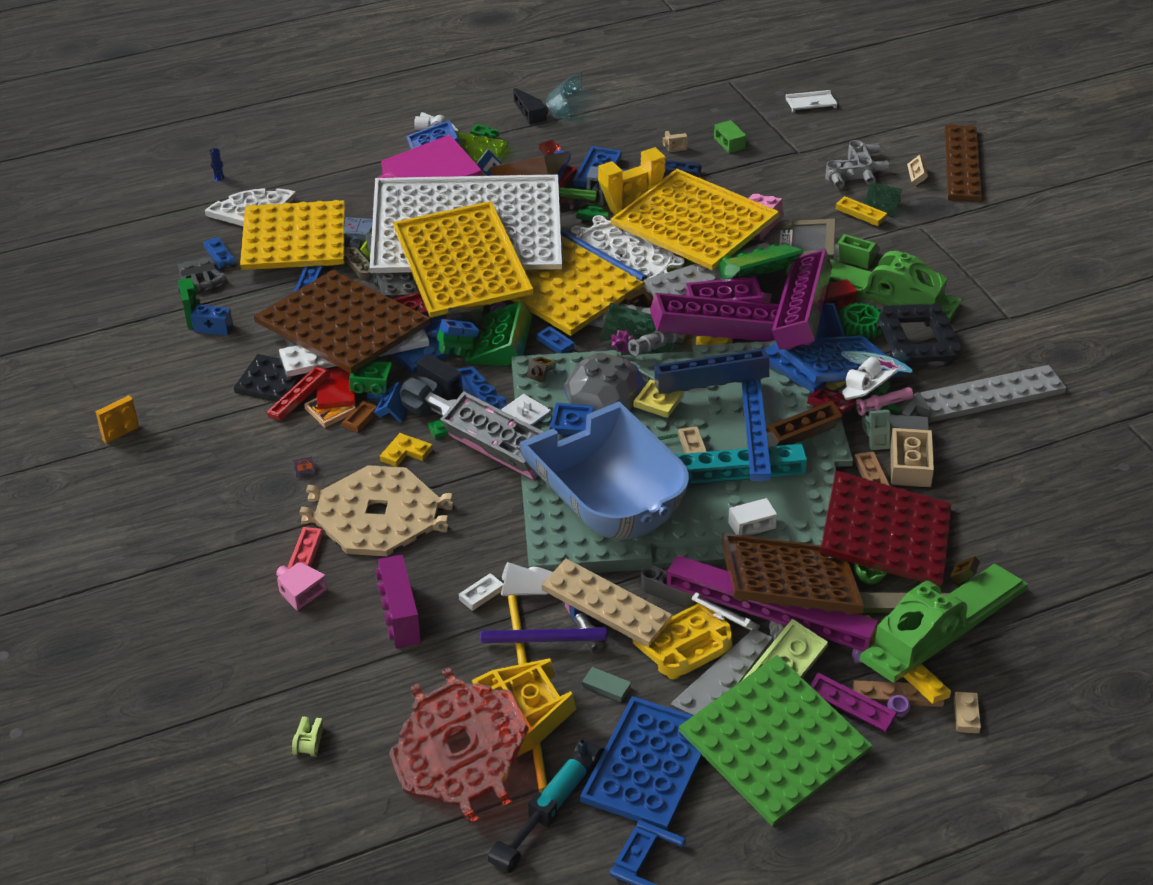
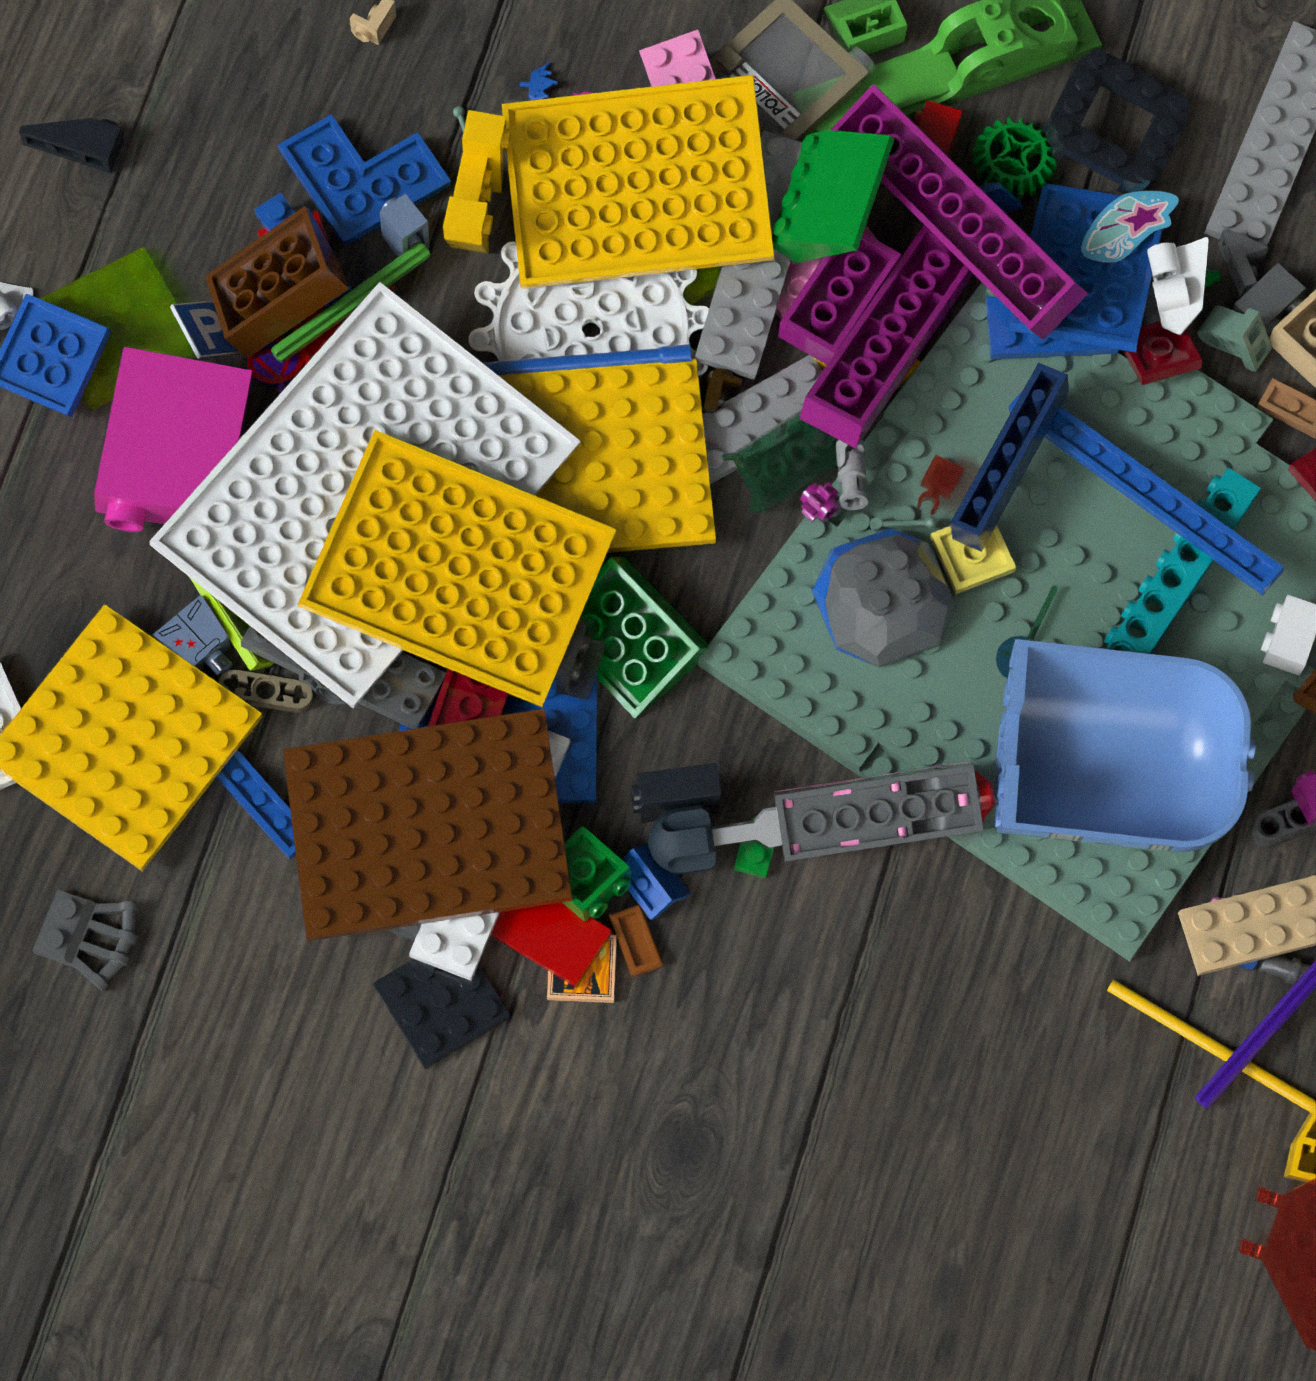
camera: 55 degrees left, 30 degrees up
light orange plate [95,395,139,444] -> none
green plate [178,278,201,329] -> none
blue brick [191,305,233,336] -> none
blue plate [203,237,236,270] -> none
red tile [266,367,330,421] -> none
bright pink torso [276,563,327,611] -> none
coral tile [287,527,323,569] -> none
clear purple tile [293,456,315,478] -> none
tan plate [300,465,453,556] -> none
magenta brick [375,555,421,648] -> none
yellow plate [380,433,433,467] -> none
hips [437,319,479,356] -> none
blue wing [457,367,508,410] -> none
white plate [459,573,503,611] -> none
green plate [470,124,499,141] -> none
white piece [501,394,551,426] -> none
white panel [501,562,553,596] -> none
dark brown bracket [527,356,557,382] -> none
blue plate [537,327,574,354] -> none
clear red plate [539,140,561,155] -> none
clear light blue windscreen [546,72,582,119] -> none
blue plate [550,403,594,435] -> none
green plate [576,206,609,221] -> none
dark blue plate [664,160,702,178] -> none
tan plate [678,426,707,453] -> none
reddish brown brick [766,401,842,447] -> none
bright pink pin [856,387,913,416] -> none

